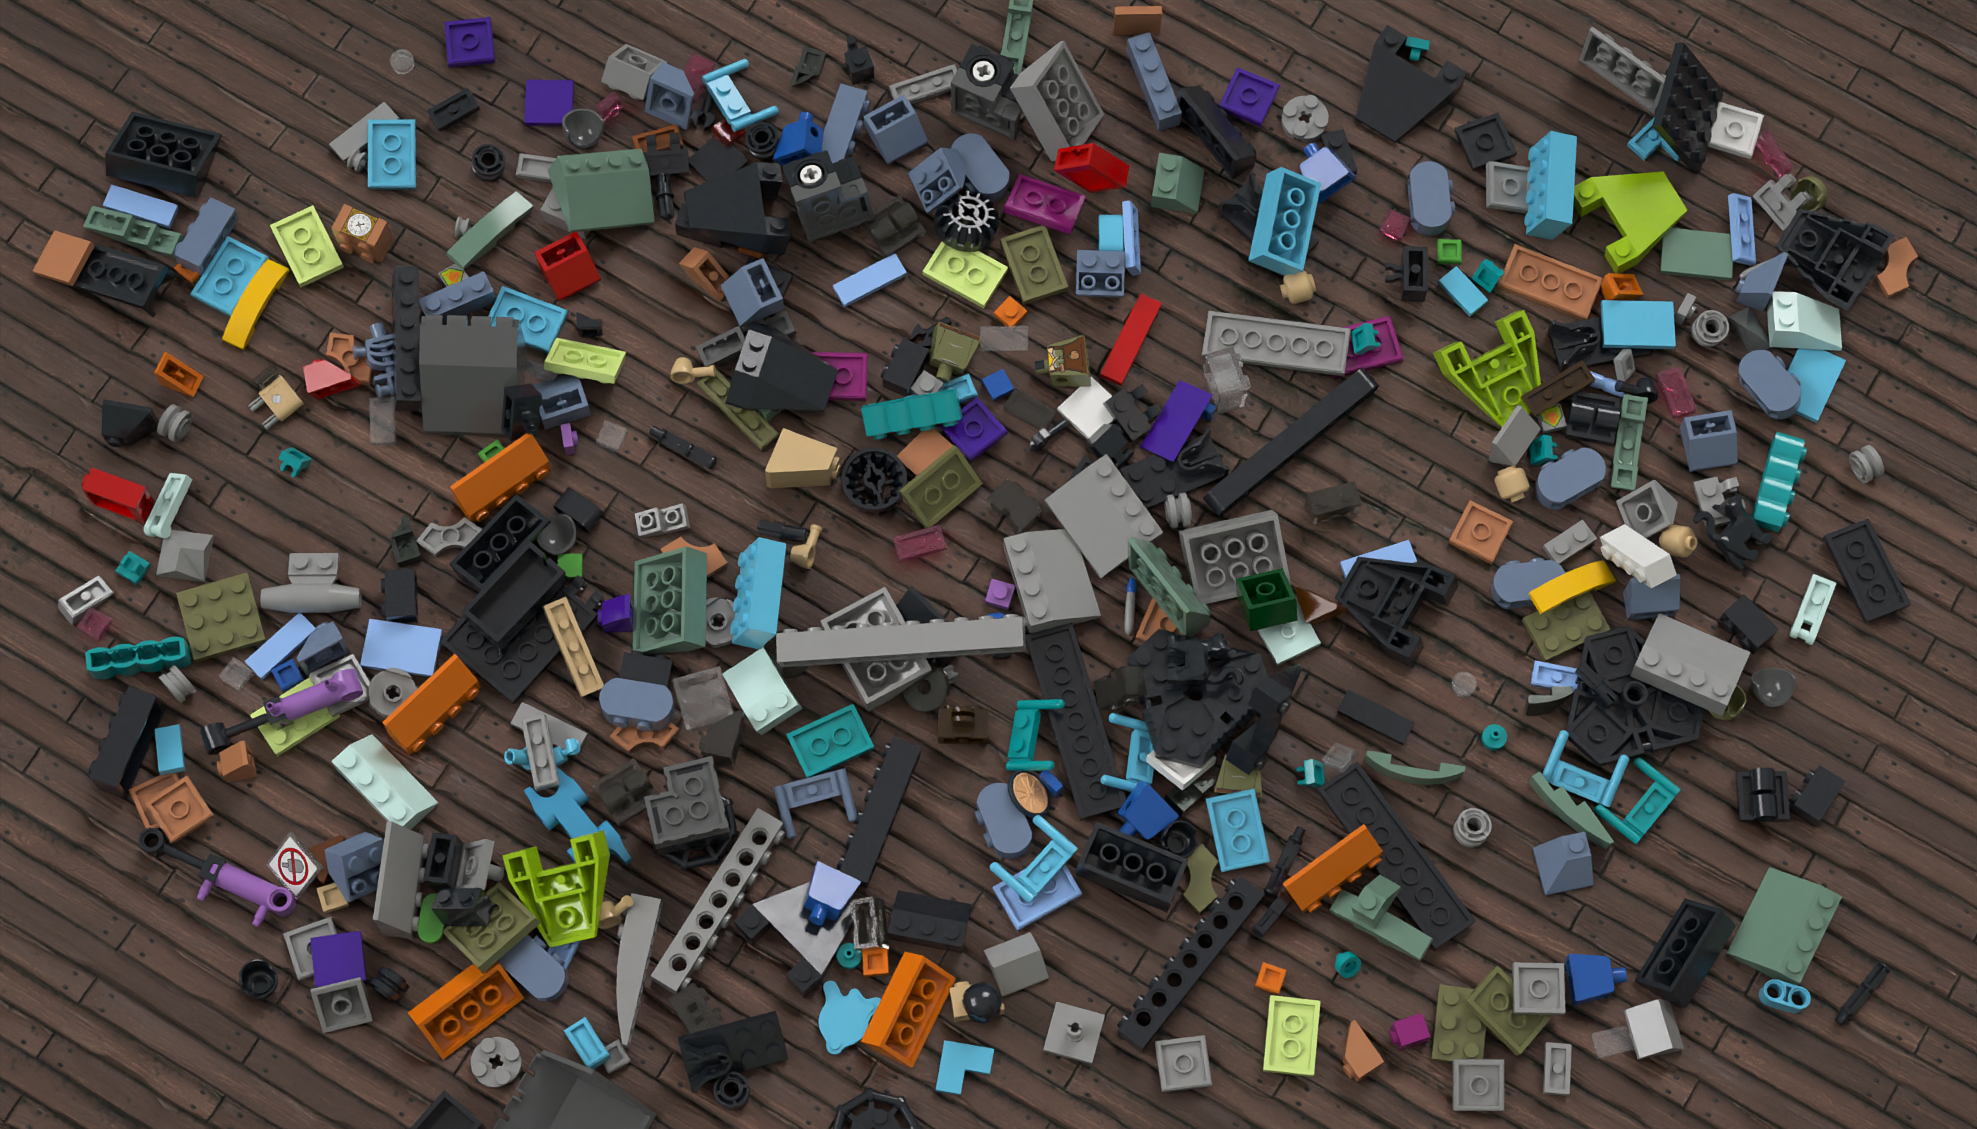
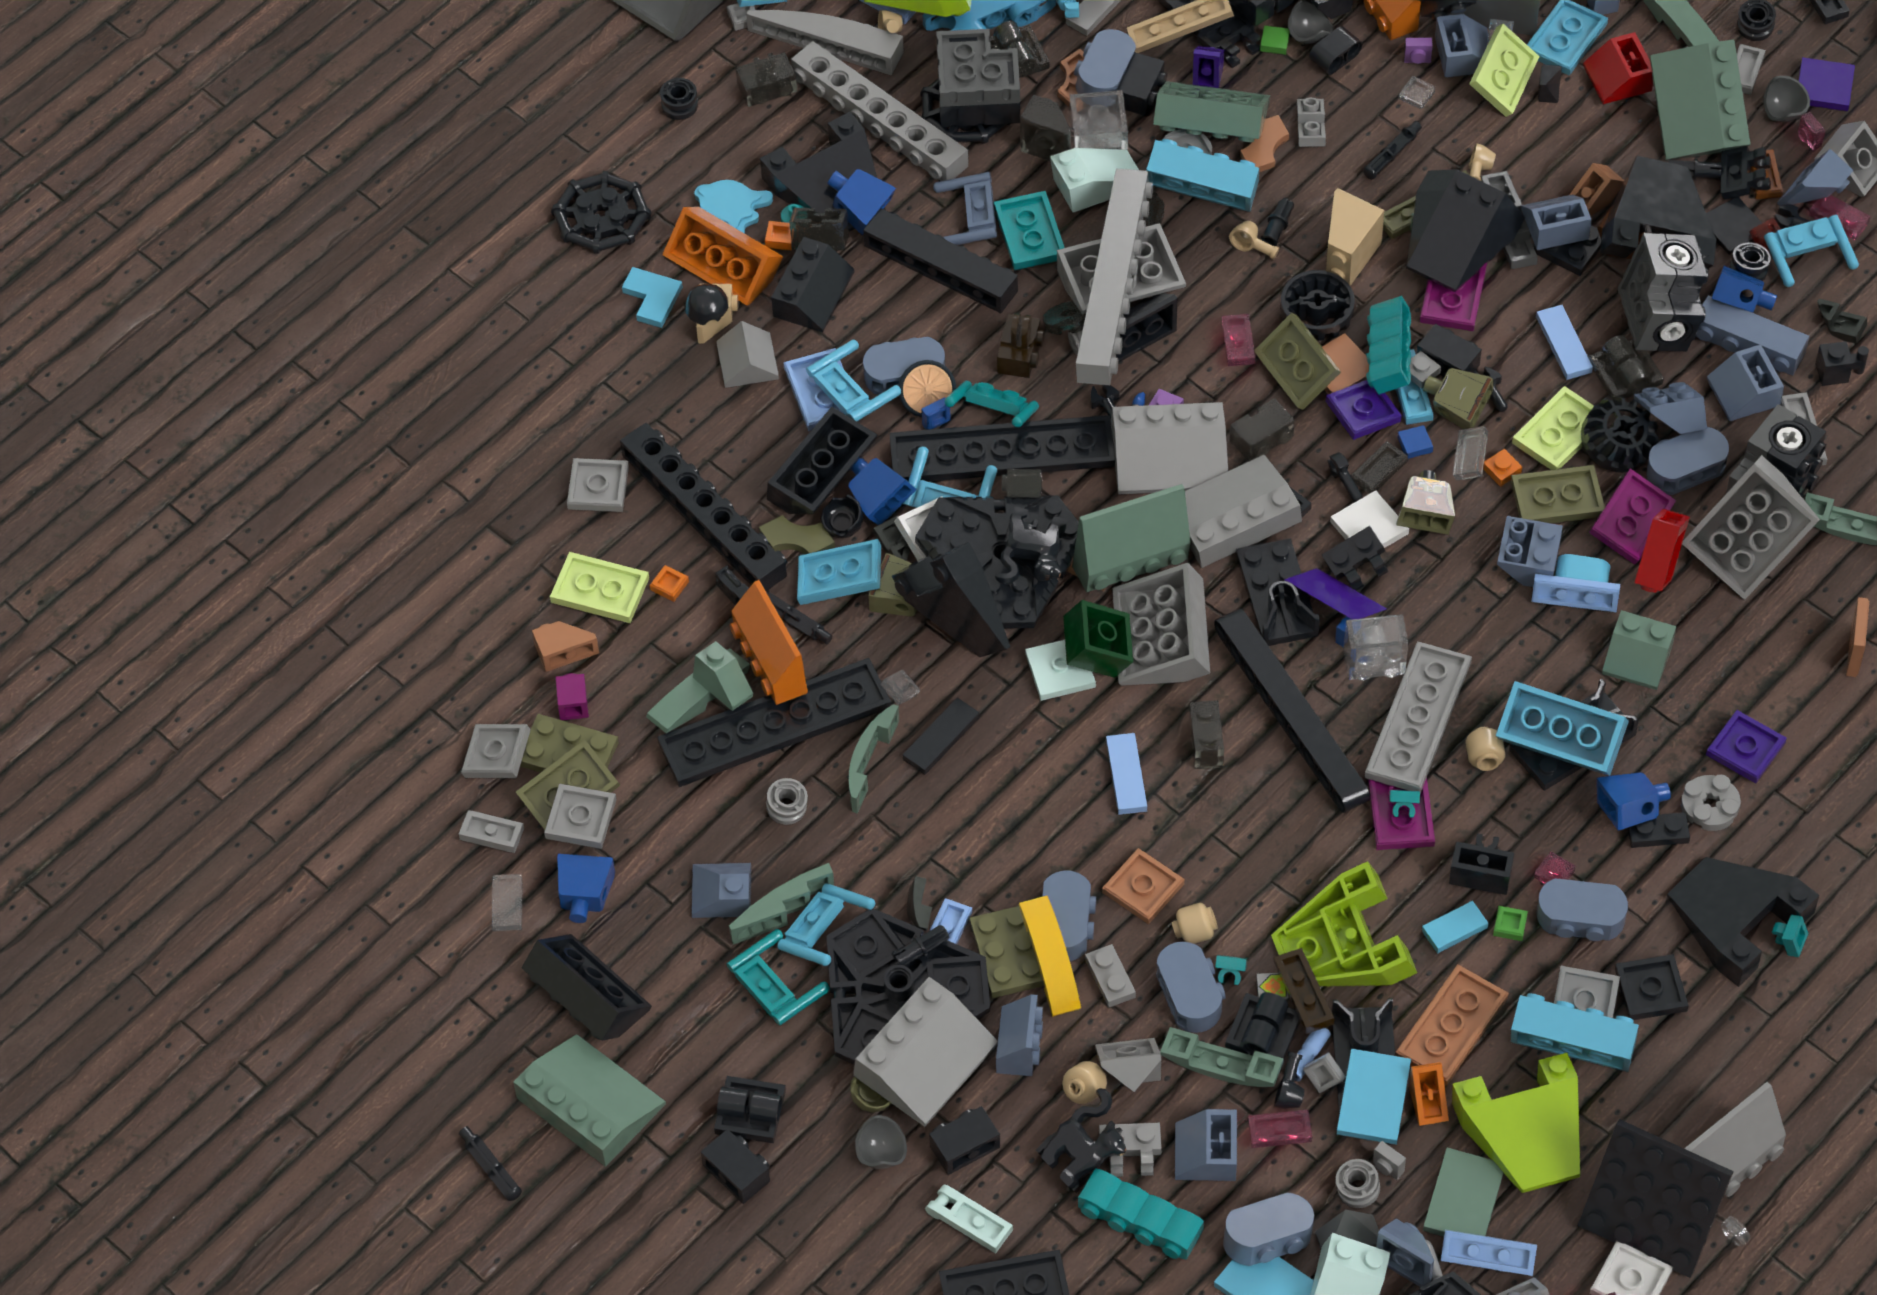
camera: 105 degrees right, 15 degrees down
black plate [678,1011,788,1093] -> none
light grey tile [1043,1002,1105,1065] -> none
black brick [1084,424,1134,469] -> none
red tile [1100,293,1162,386] -> none
sand blue brick [1126,32,1182,132] -> none
light grey wheel [1164,492,1192,529] -> none
black slope [1177,85,1257,180] -> none
reddish brown slope [1295,587,1348,625] -> none
teal tile [1296,759,1325,789] -> none
black wedge [1335,557,1458,668] -> none
teal tile [1335,952,1361,978] -> none
clear tile [1451,672,1477,697] -> none
teal tile [1472,259,1504,293] -> none
teal tile [1481,724,1507,751] -> none
light grey slope [1489,405,1541,466] -> none
white brick [1600,524,1677,588] -> none
slope [1623,999,1684,1059] -> none
medium azure beam [1759,979,1811,1014] -> none

